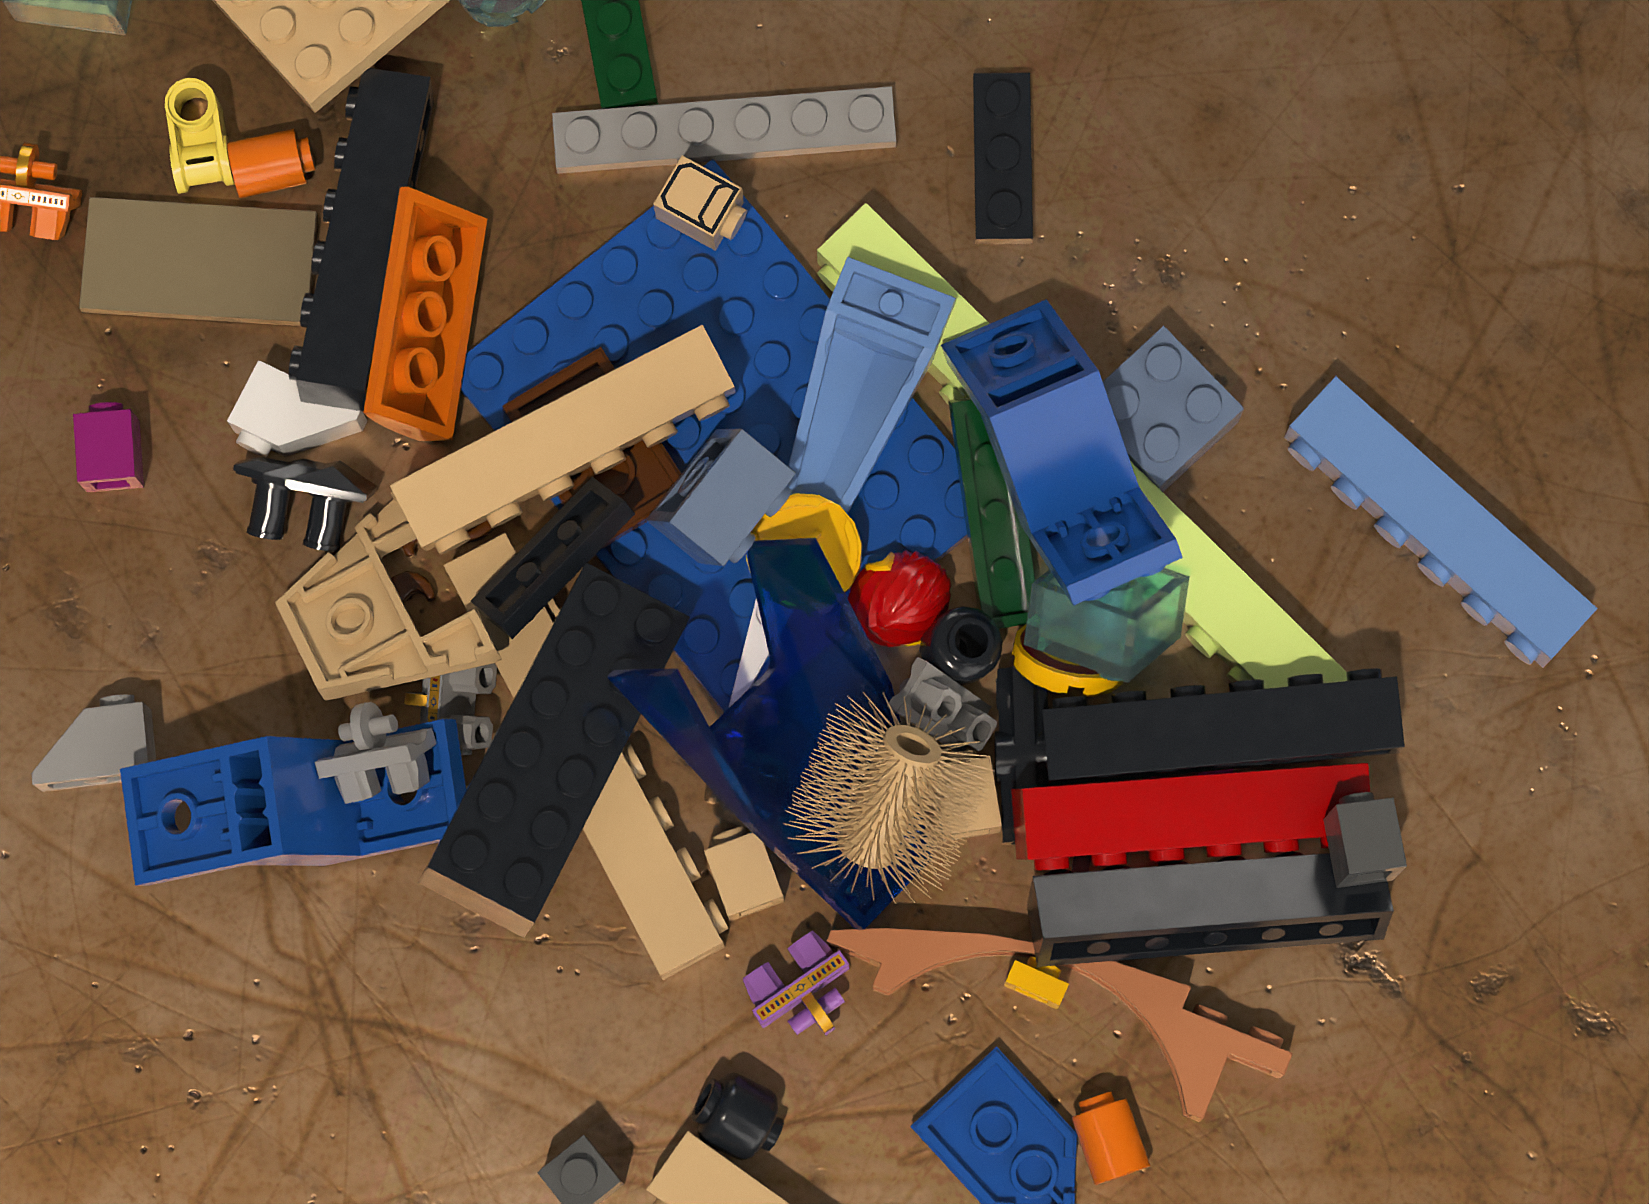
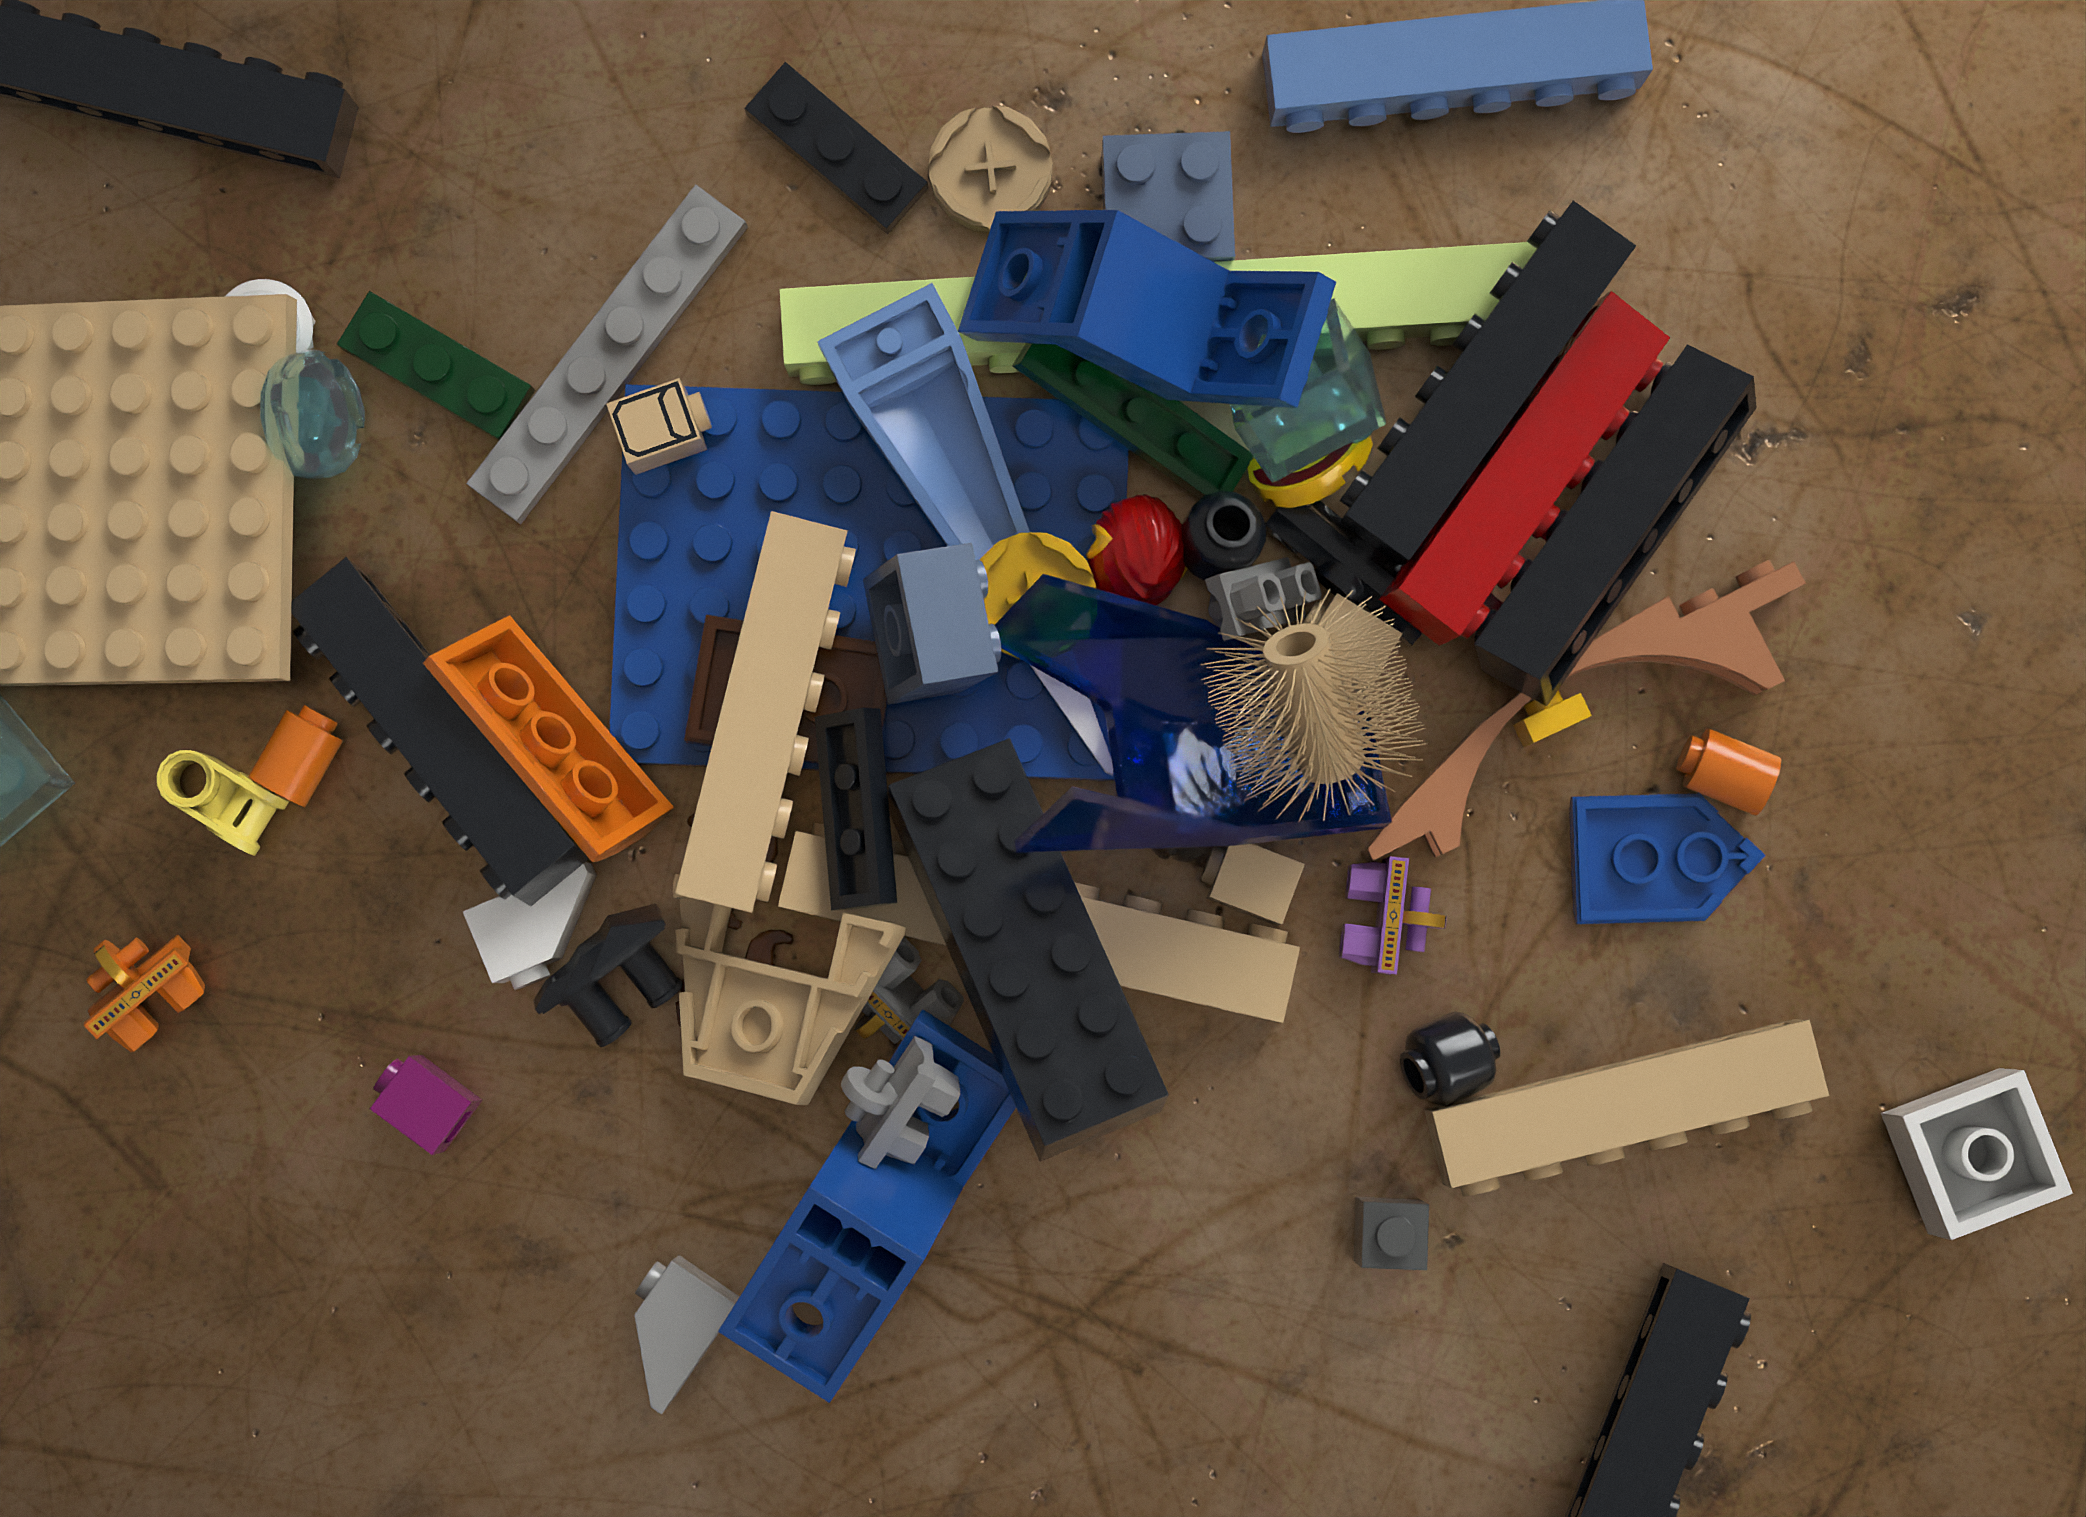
camera: 55 degrees left, 5 degrees up
dark tan tile [79,197,318,326] -> none
dark grey brick [1323,792,1407,888] -> none
none -> tan tile [928,106,1053,232]

